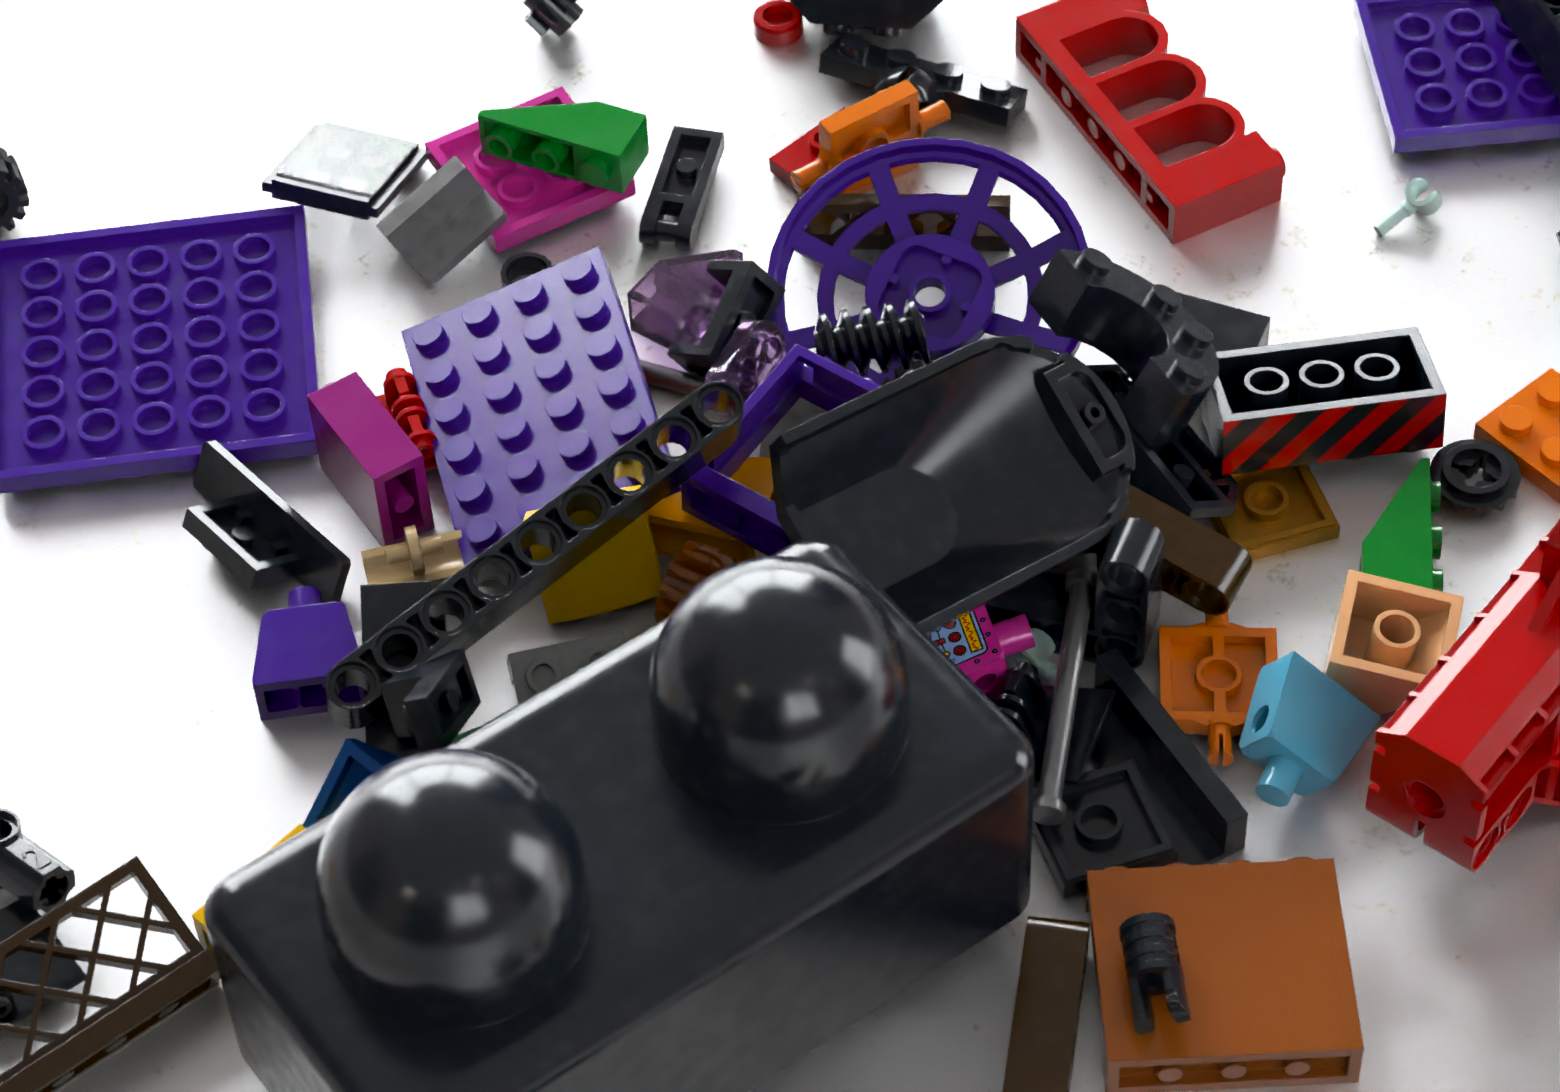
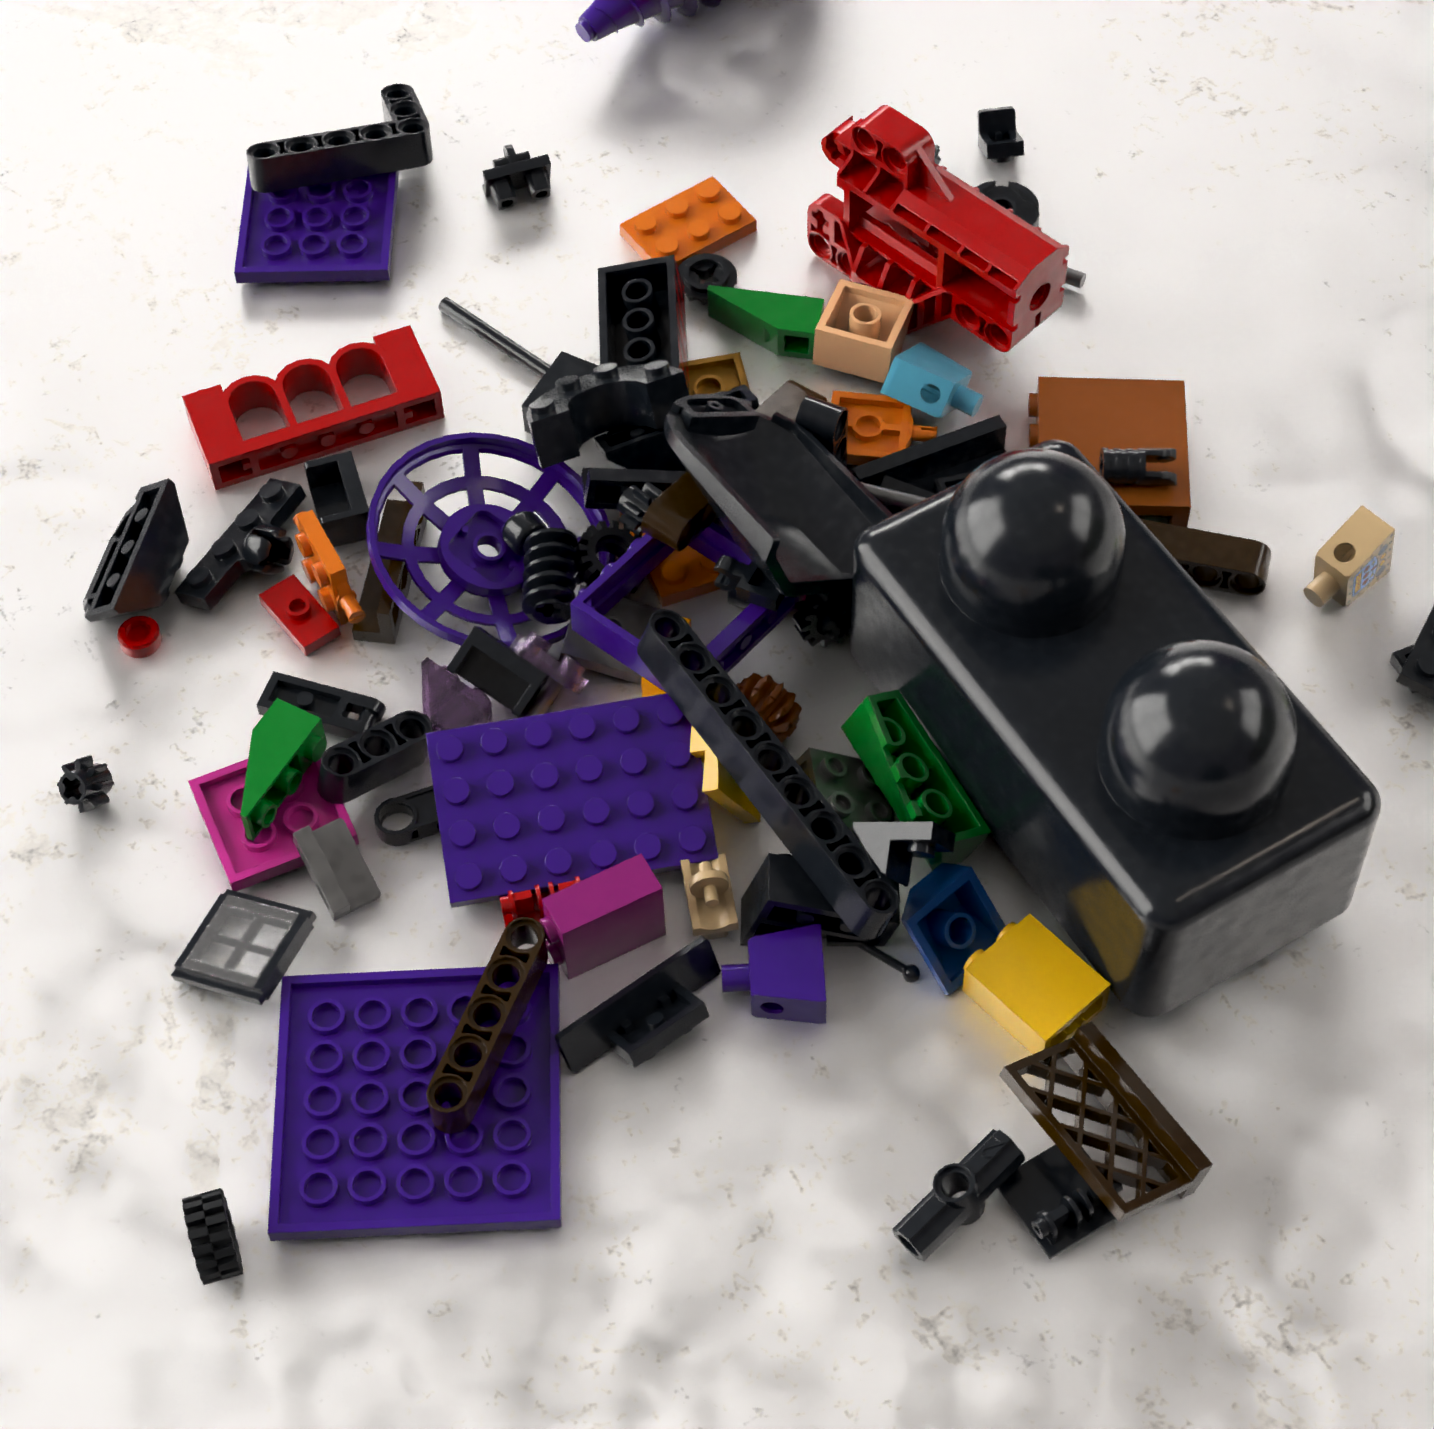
camera: 85 degrees left, 5 degrees up
light aqua hand [1373,178,1442,237] -> none
none -> black panel [304,451,369,547]
none -> black beam [317,711,432,804]
none -> dark brown beam [426,917,548,1134]
none -> bar [438,297,551,378]
none -> black piece [502,511,547,557]

